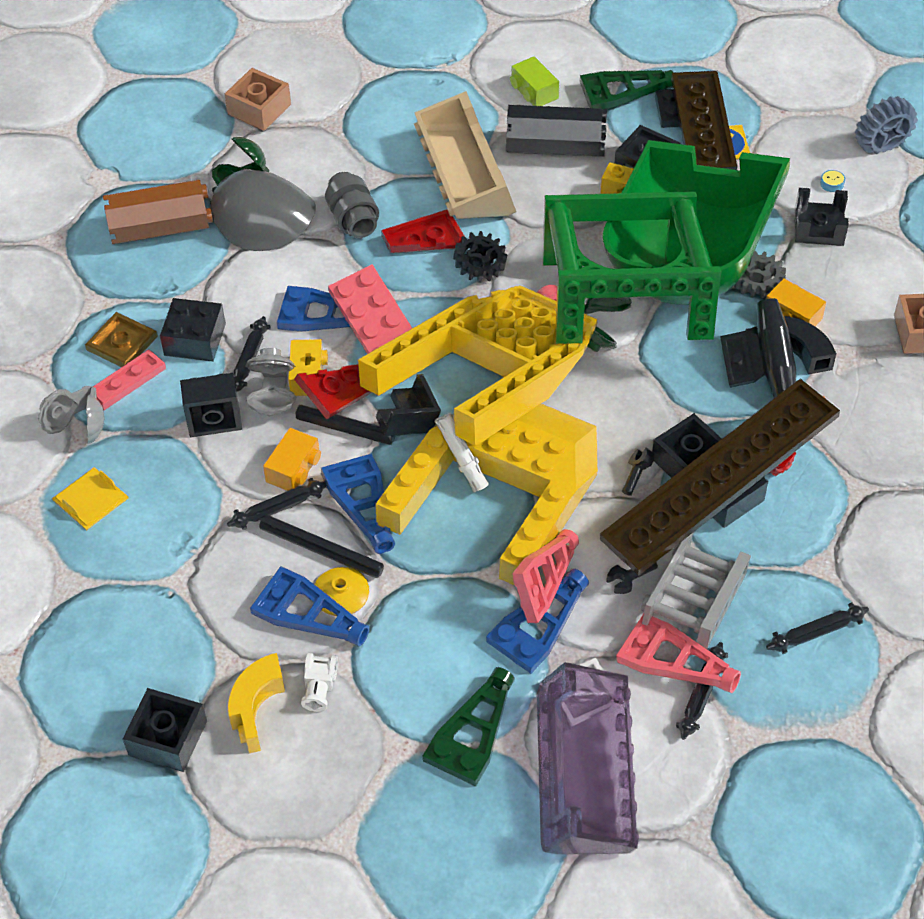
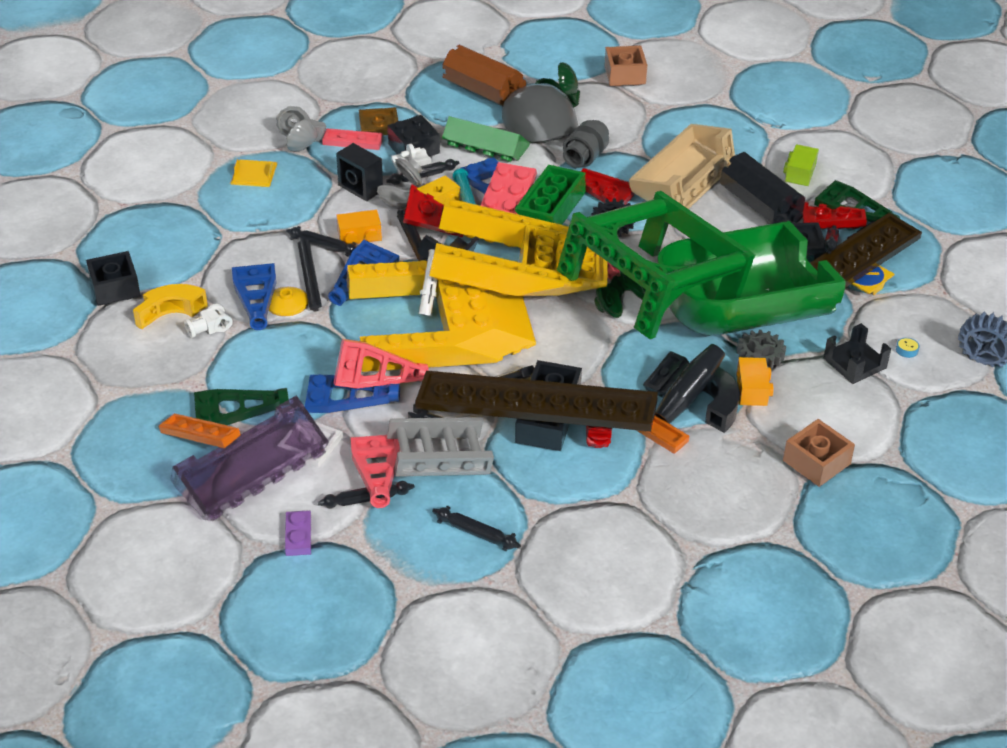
camera: 50 degrees right, 10 degrees down
none -> orange tile [158,413,241,448]
none -> medium lavender plate [285,511,311,556]
none -> white hips [391,144,431,174]
none -> slope [442,116,530,162]
none -> teal axle [452,168,476,205]
none -> green slope [515,164,586,225]
none -> red wing [802,202,867,229]
none -> black wheel [824,225,839,254]

